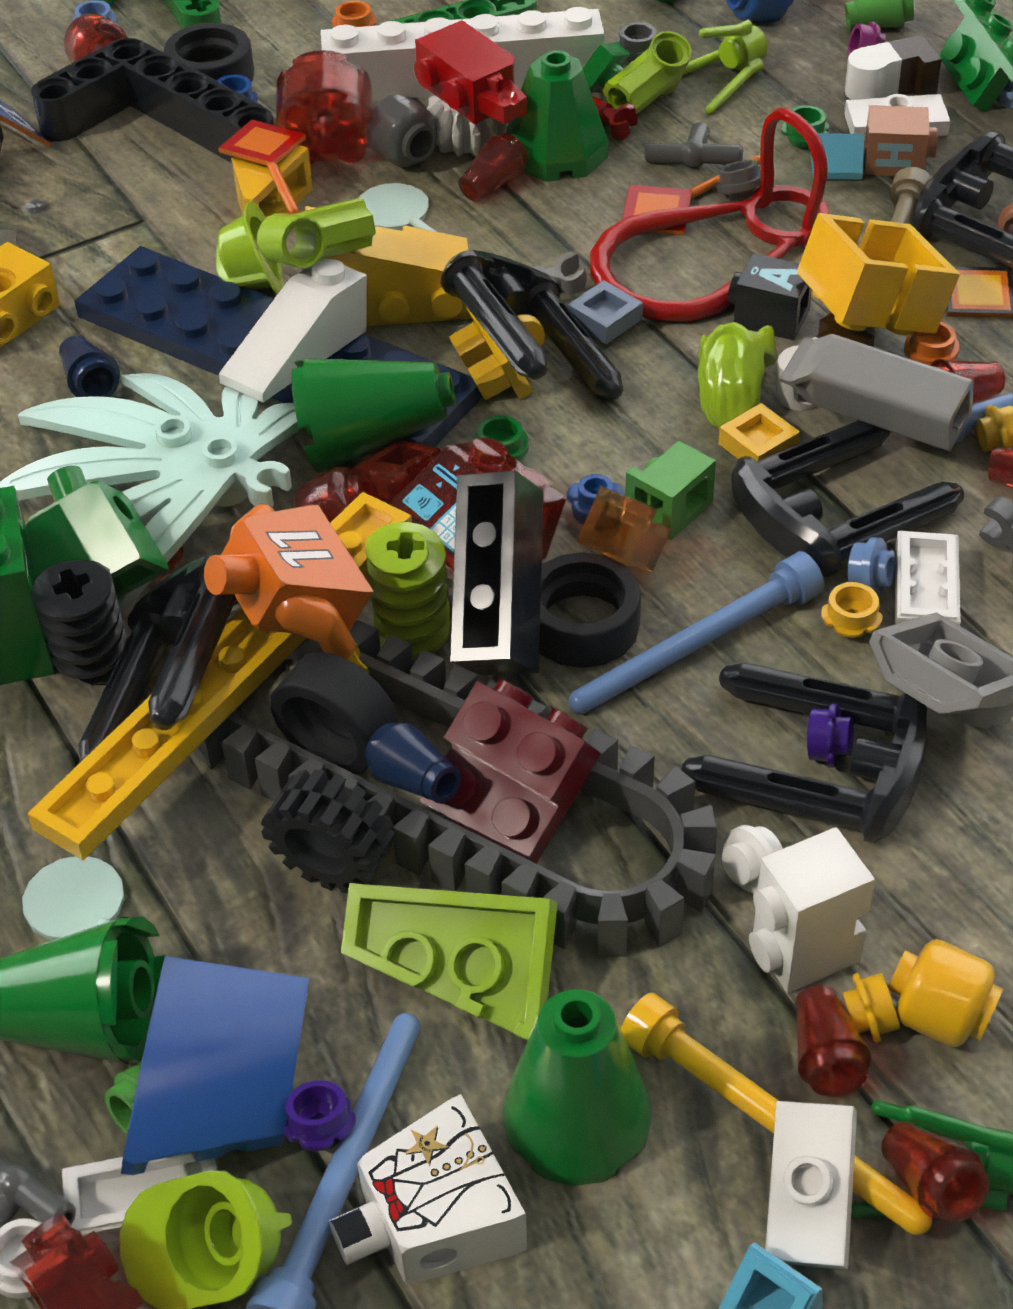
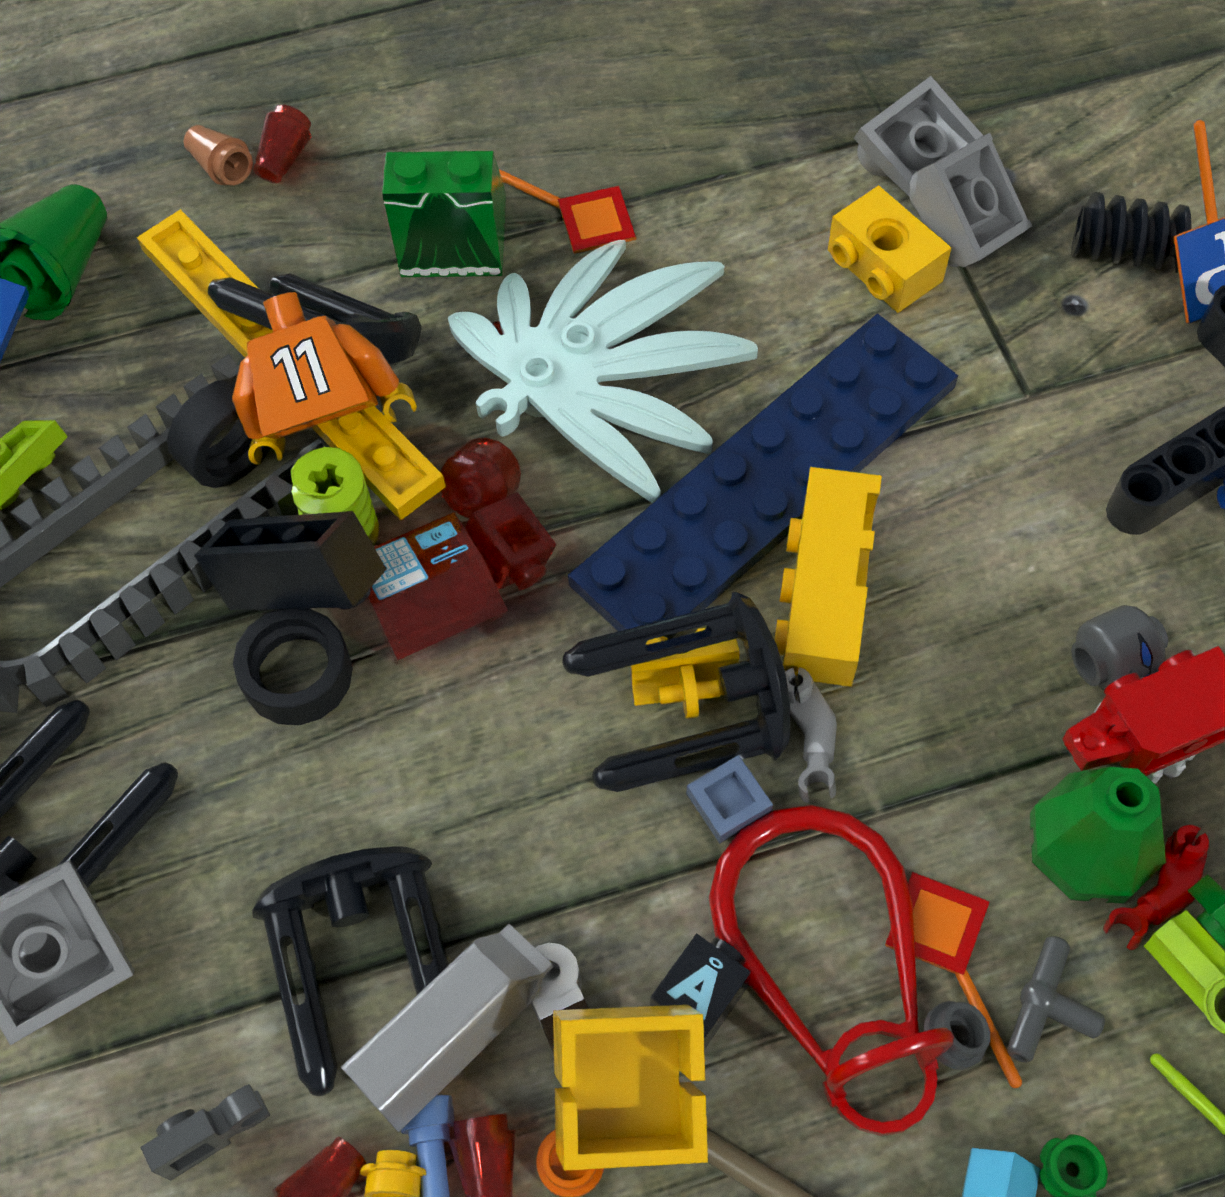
camera: 105 degrees right, 15 degrees up
light aqua piece [22,856,125,941] -> none
green torso [26,466,170,599] -> none
black piece [31,560,128,685] -> none
dark blue cone [59,335,120,397] -> none
lime piece [216,201,285,295] -> none
orange piece [218,120,306,214] -> none
white slope [219,258,367,402] -> none
yellow slope [231,145,313,217] -> none
lime piece [257,198,376,268] -> none
black tyre [261,769,395,893] -> none
clear red brick [276,50,373,165] -> none
green cone [291,358,456,473] -> none
light aqua piece [359,183,437,232] -> none
dark blue cone [365,722,462,804] -> none
dark red plate [419,679,601,864] -> none
clear red cone [458,133,529,202] -> none
green plate [472,415,529,467] -> none
blue plate [567,474,624,527] -> none
medium blue piece [568,551,825,714] -> none
clear orange brick [577,486,672,572] -> none
bright green brick [625,440,716,540] -> none
lime piece [697,322,778,429] -> none
yellow plate [718,403,800,461] -> none
dark purple plate [807,703,854,768] -> none
yellow plate [821,582,883,638] -> none
medium blue plate [848,537,896,597] -> none
white plate [895,531,961,626] -> none

